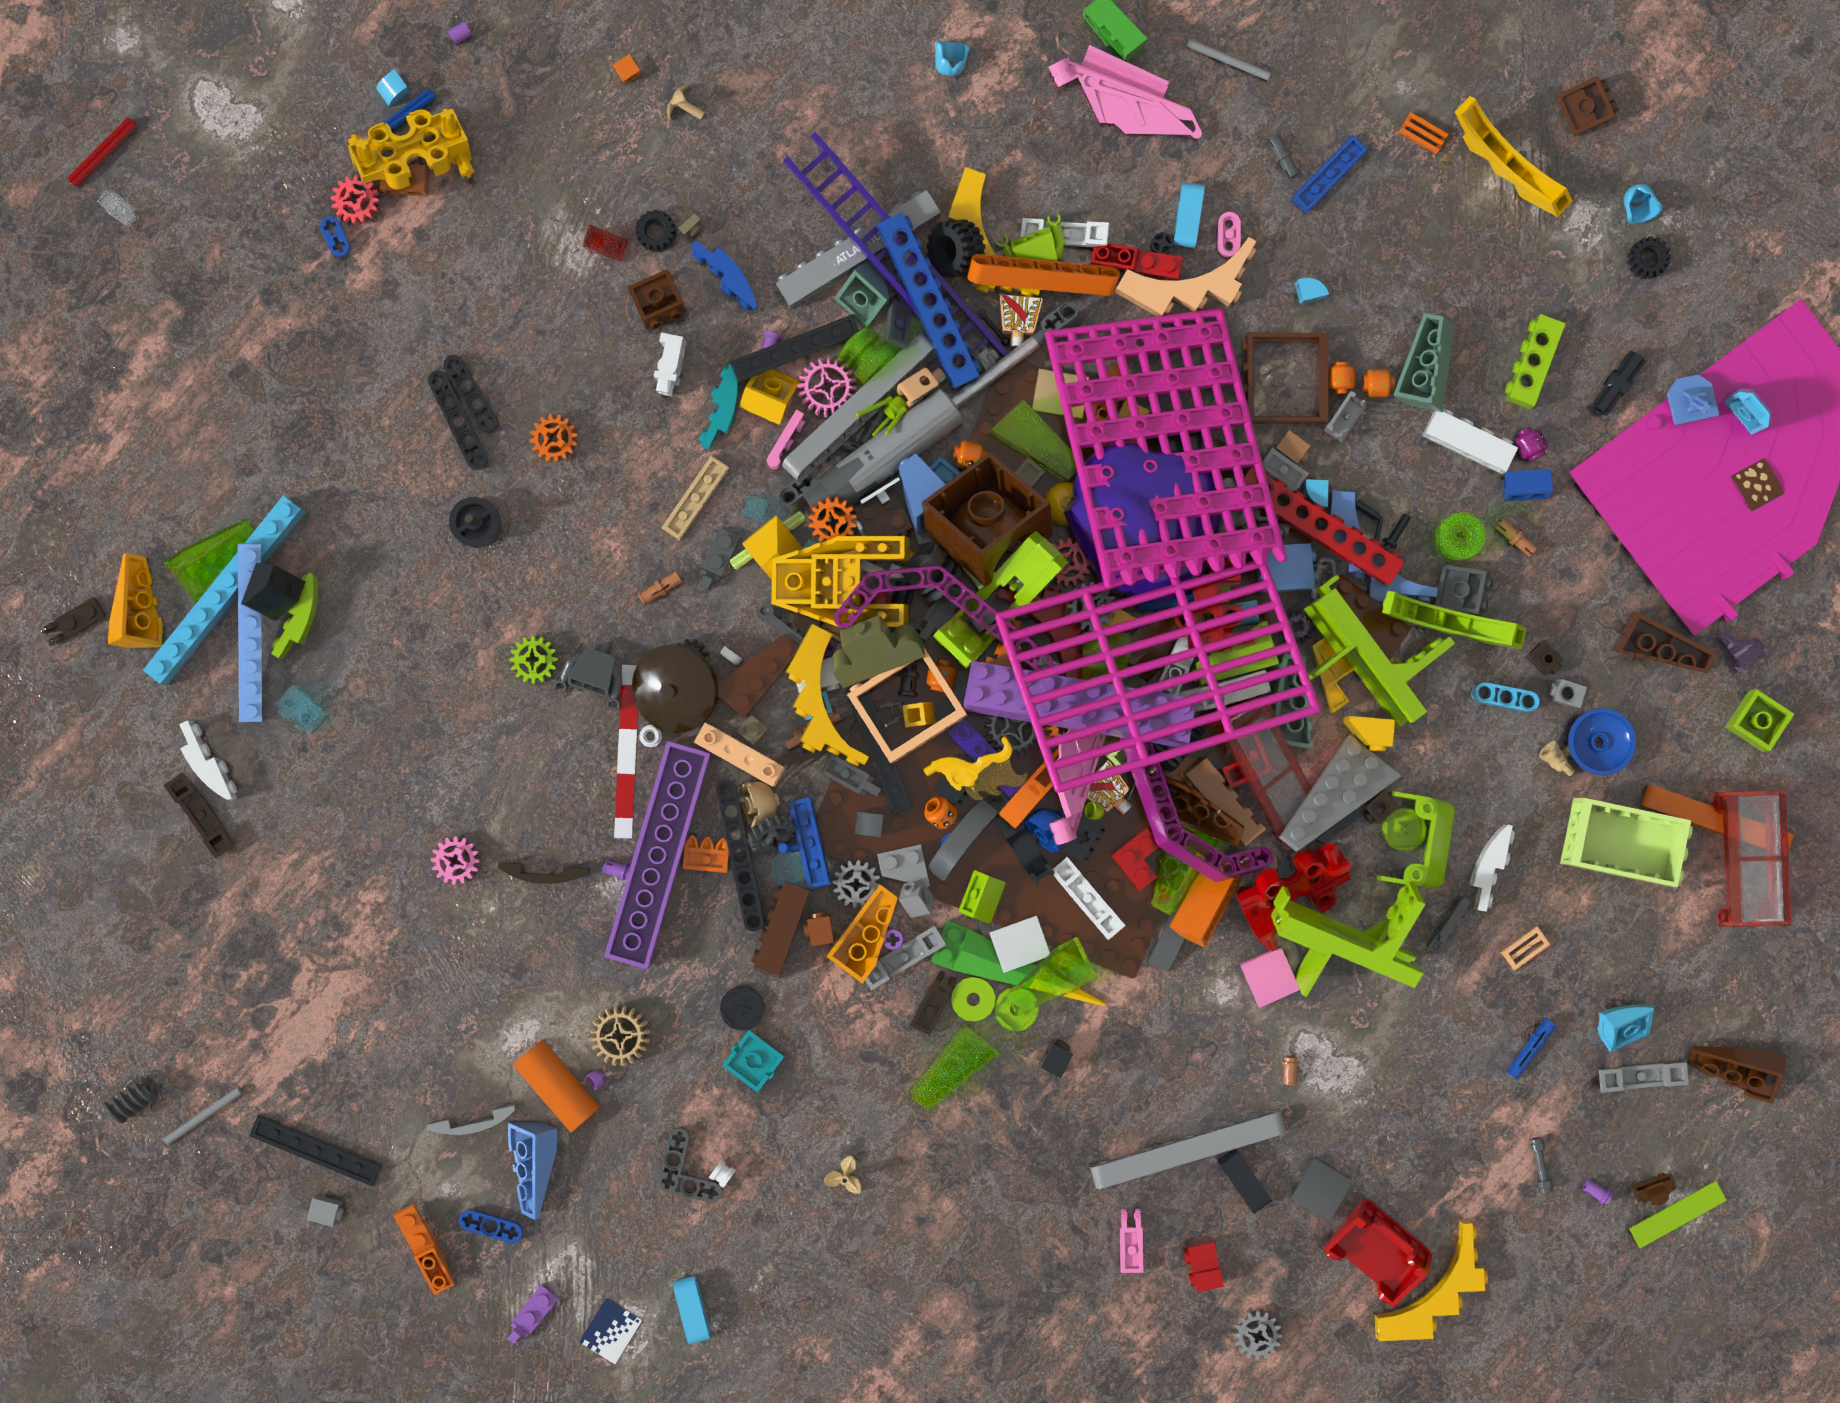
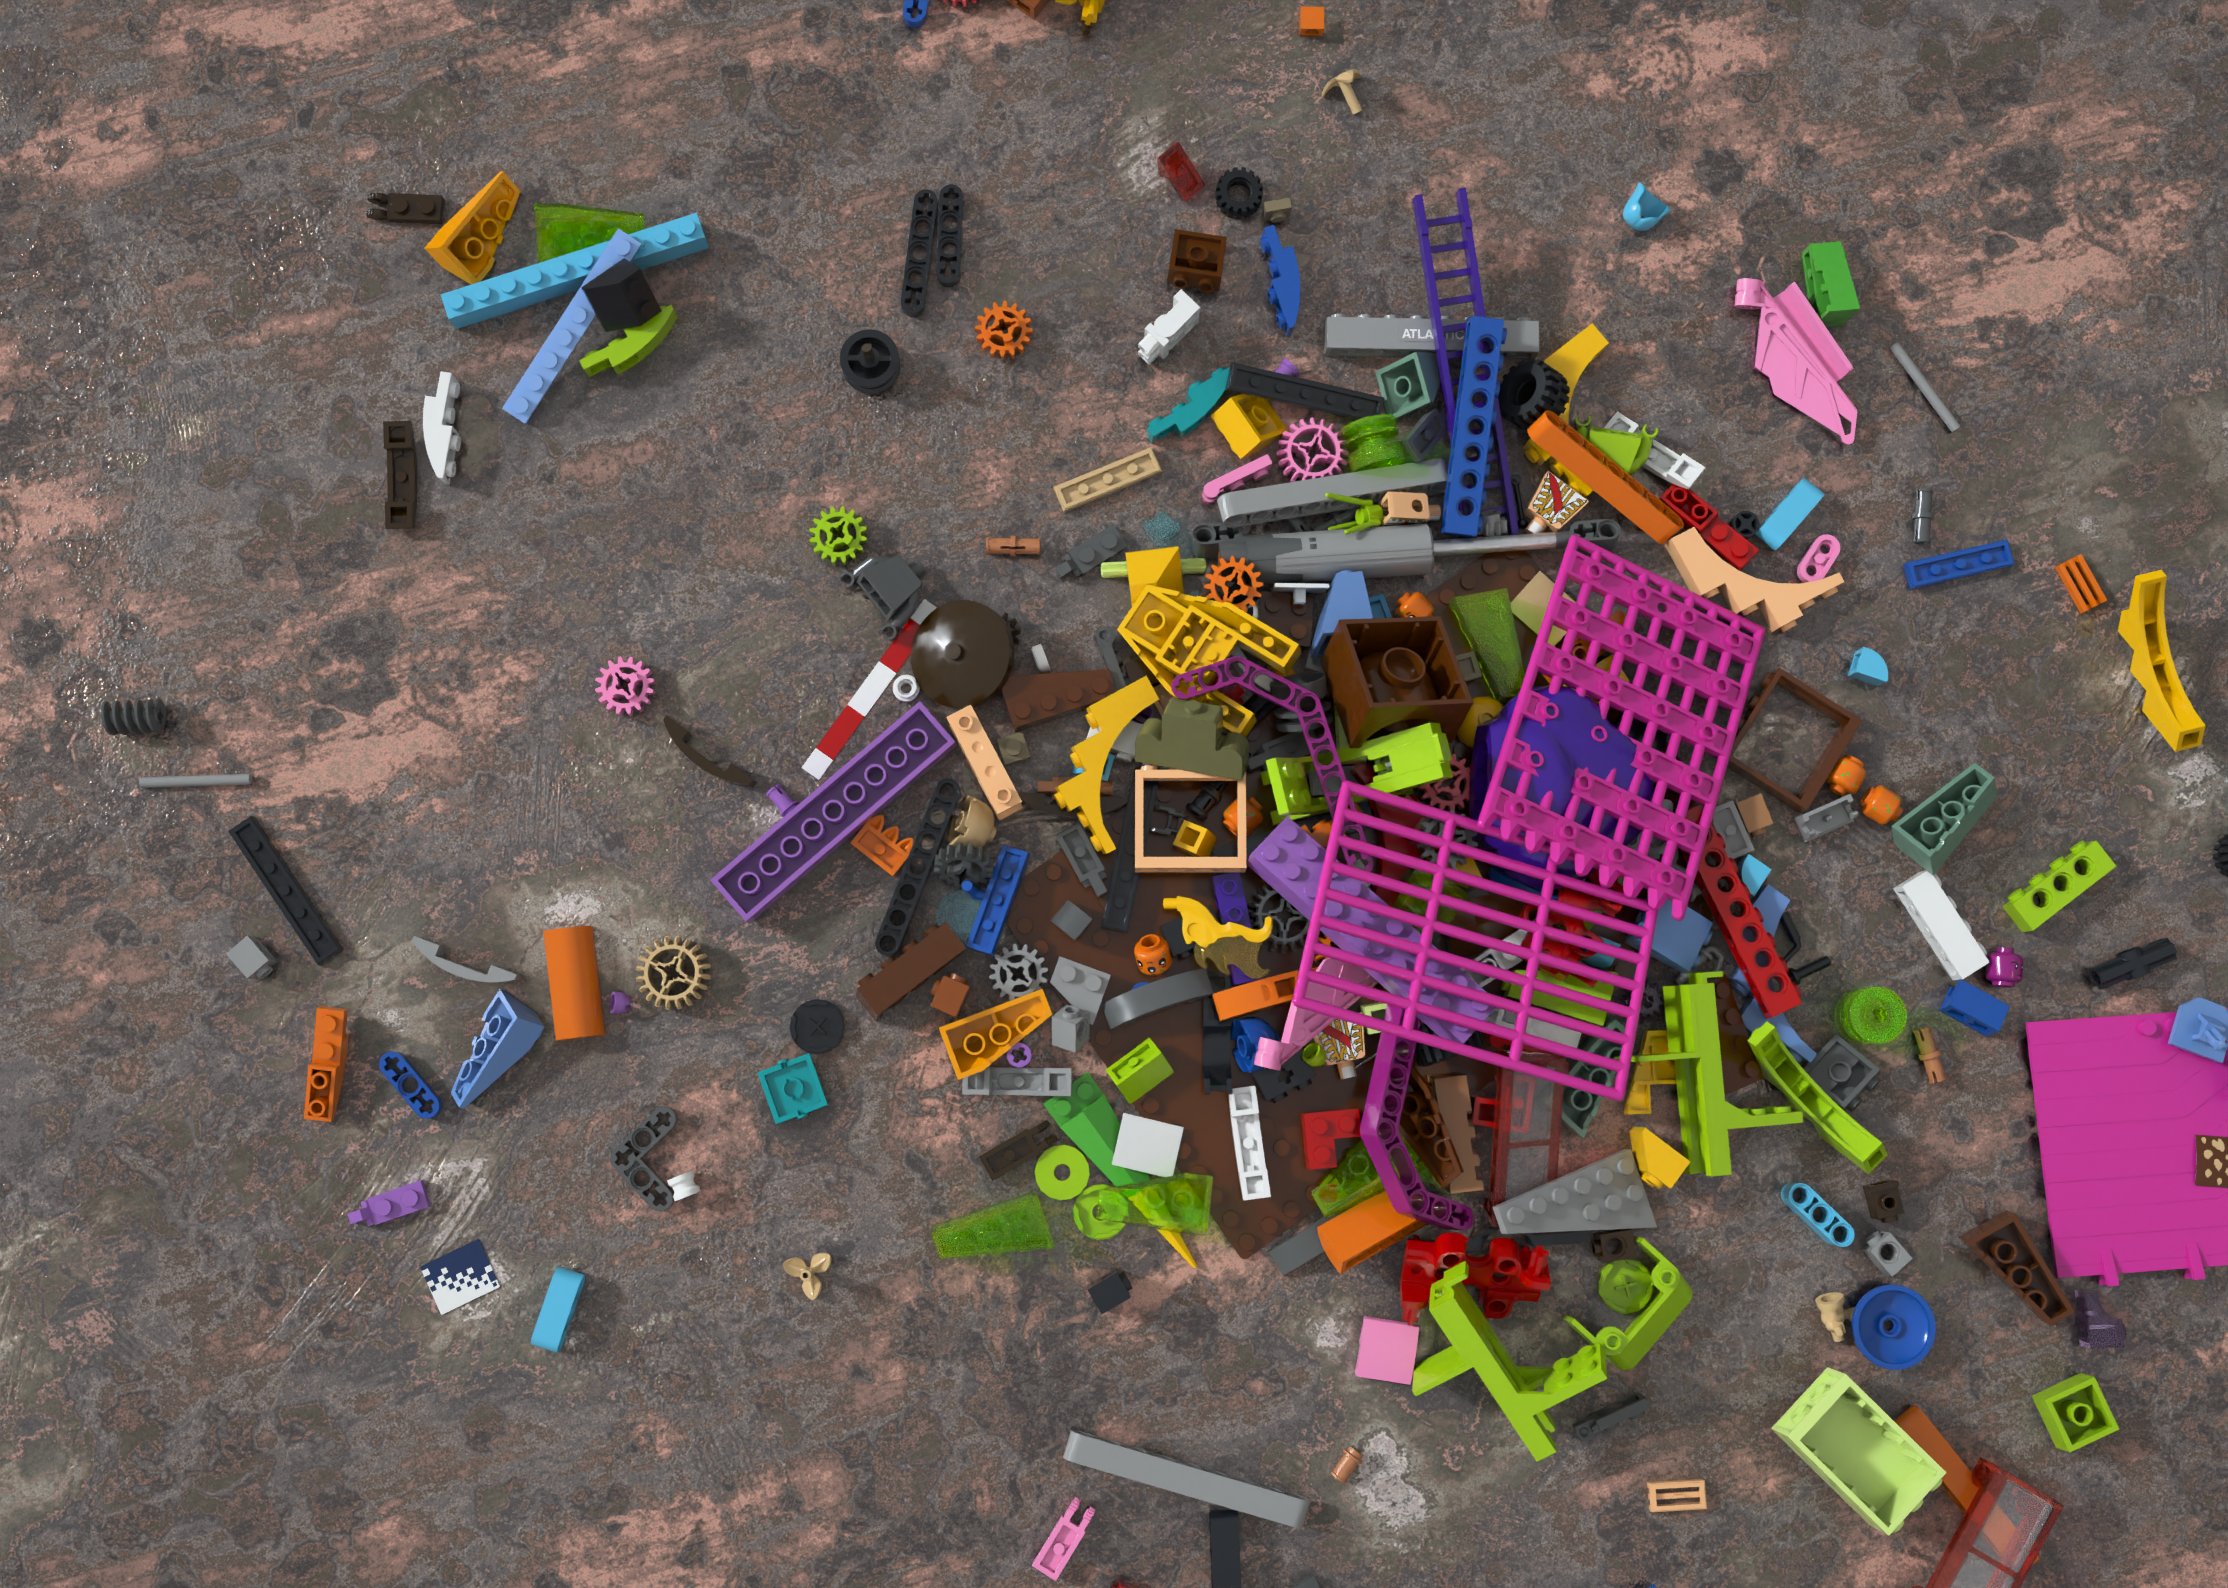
camera: 25 degrees right, 5 degrees down
clear light blue brick [275,685,330,735] -> none
white slope [1469,825,1515,912] -> none

